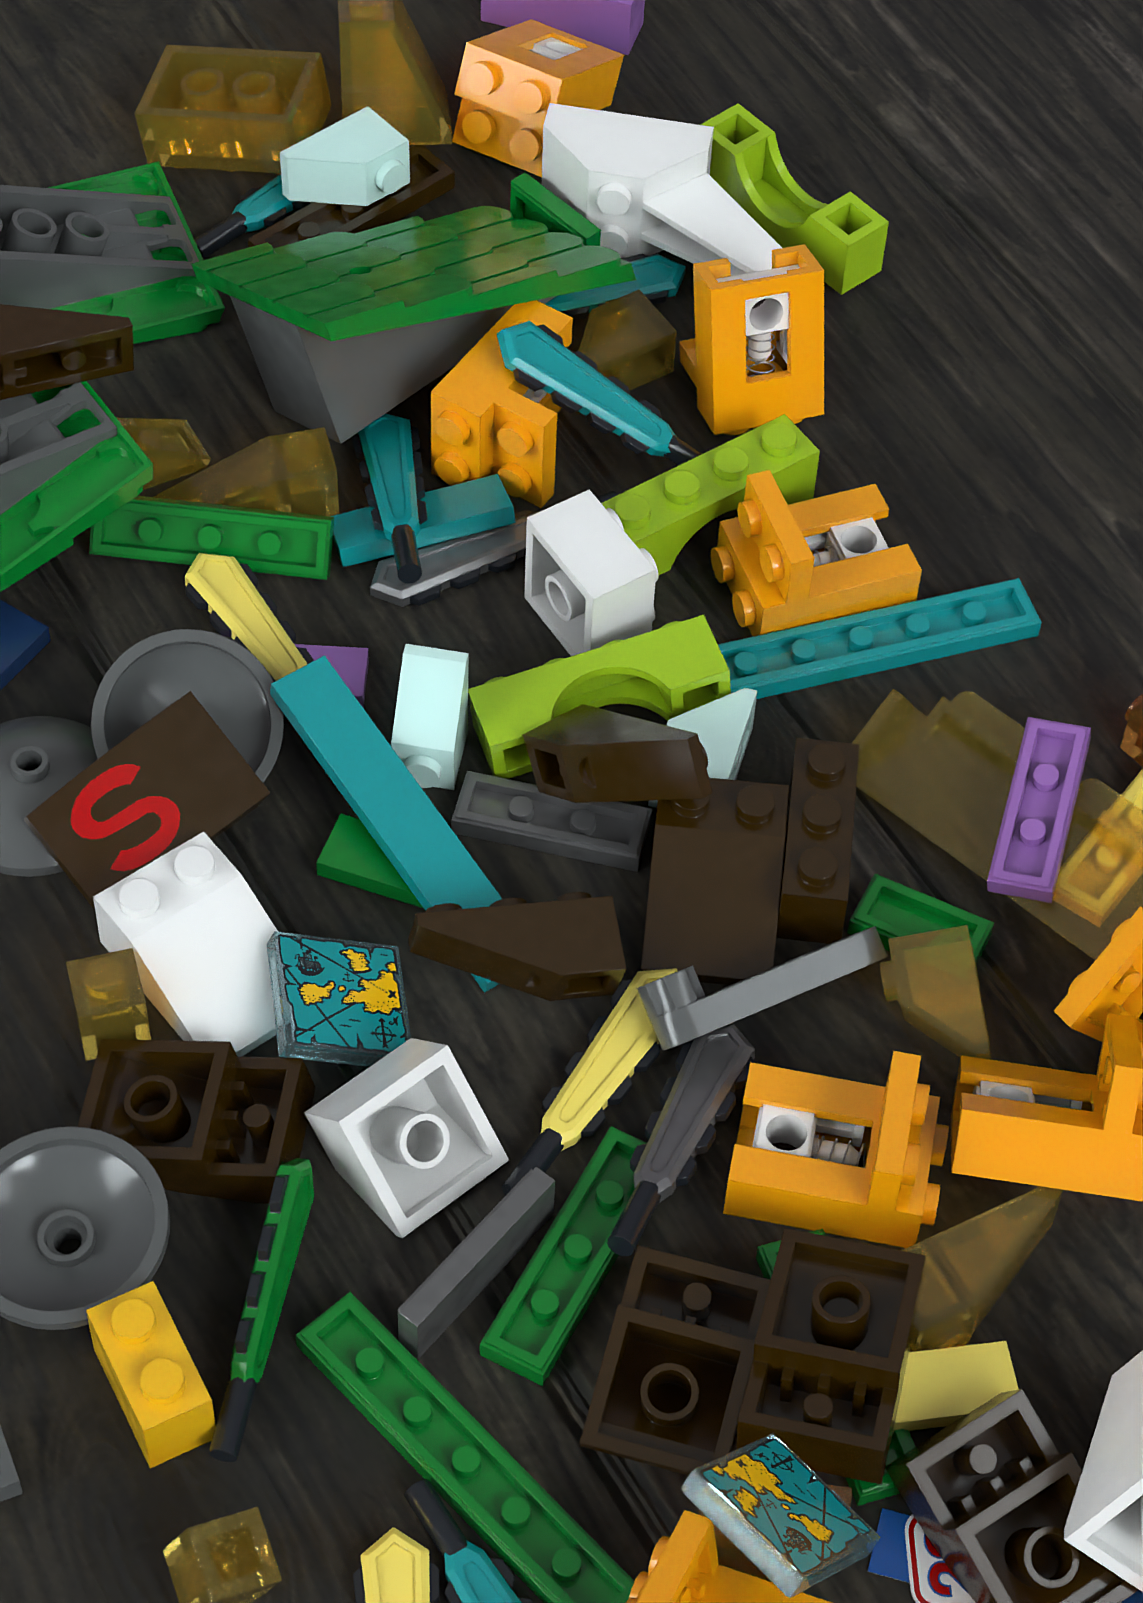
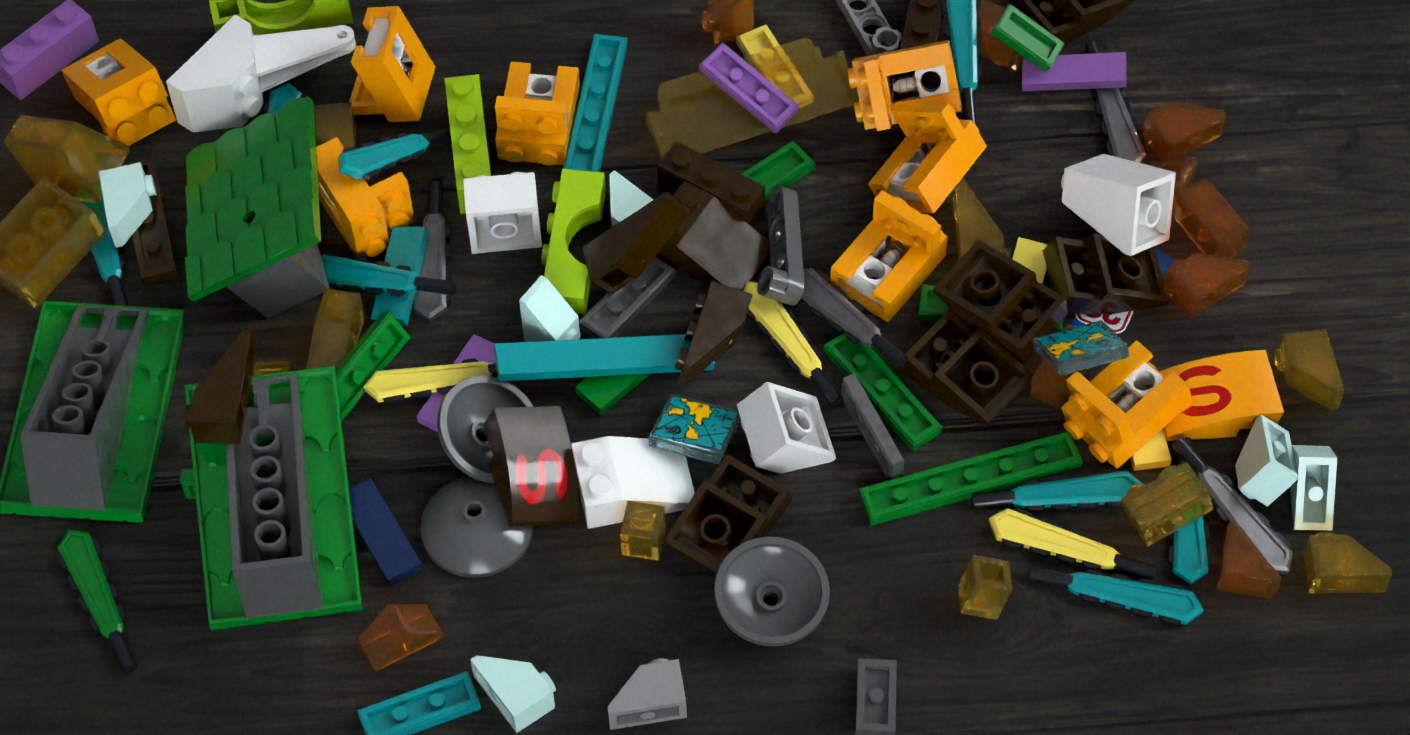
camera: 60 degrees left, 5 degrees up
yellow brick [86,1281,216,1468] -> none
sword [209,1158,314,1462] -> none
green tile [510,172,601,246] -> none
clear yellow slope [880,925,993,1060] -> none

